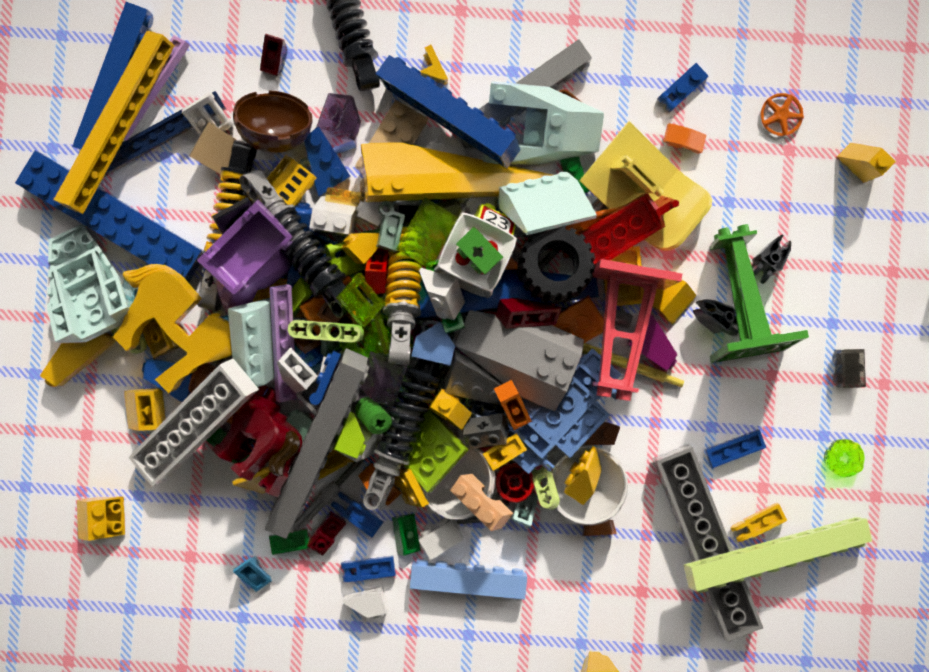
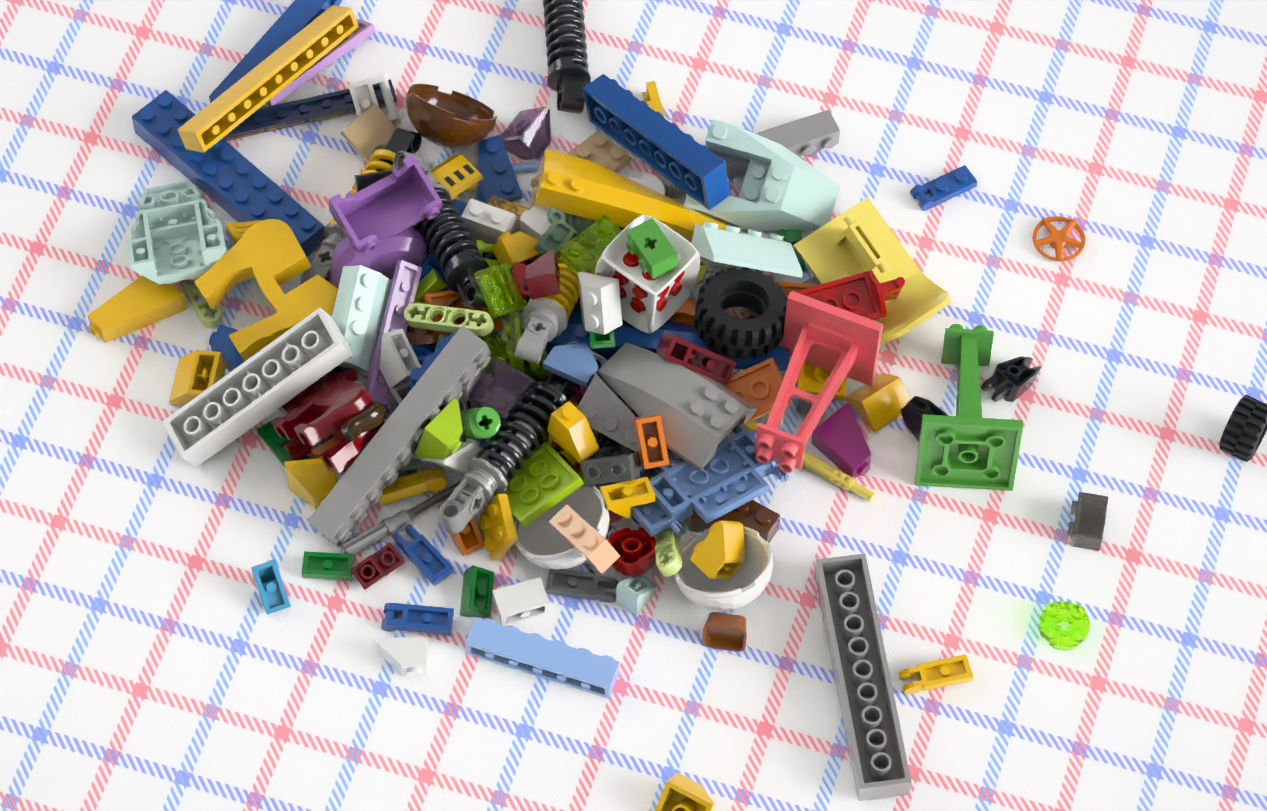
camera: 10 degrees right, 30 degrees down
yellow slope [76,496,125,541] -> none
yellow slope [142,318,181,359] -> none
dark red slope [260,33,288,76] -> none
orange slope [663,123,707,154] -> none
yellowish green brick [683,517,872,593] -> none
blue plate [704,429,767,468] -> none
yellow slope [837,143,896,183] -> none
none -> dark red slope [522,250,560,300]

